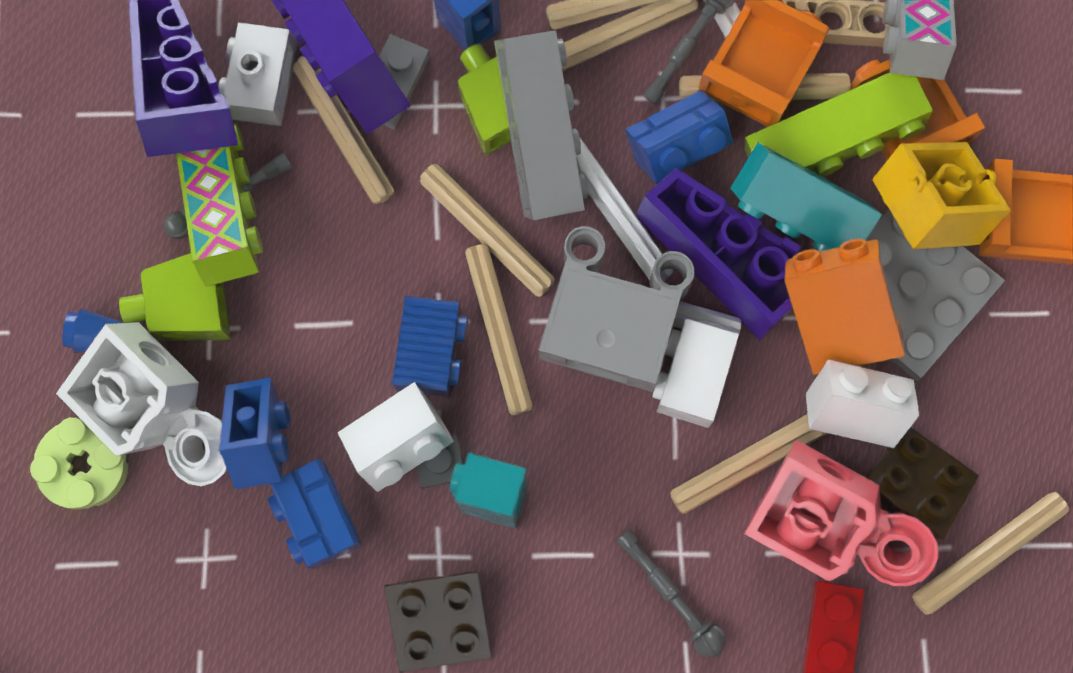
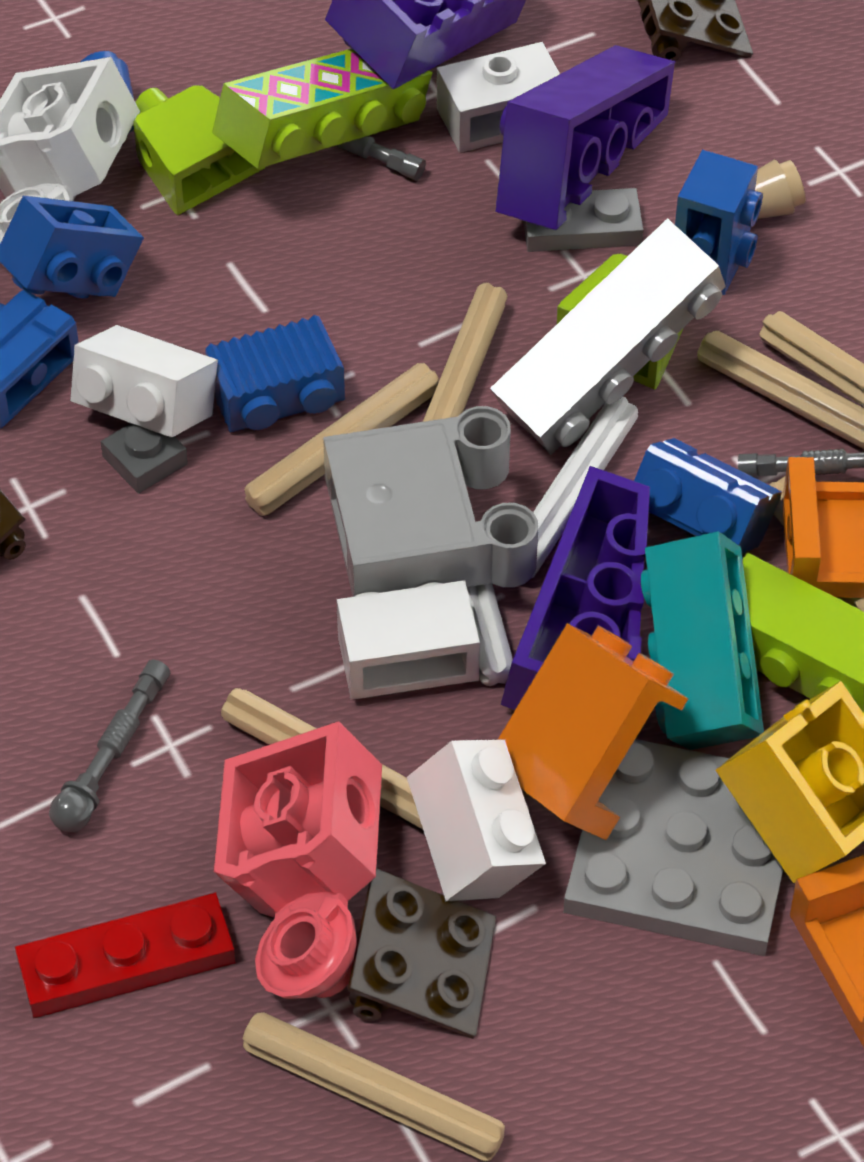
camera: 60 degrees right, 25 degrees down
tan axle [292,56,394,204] -> none
teal brick [449,453,528,529] -> none

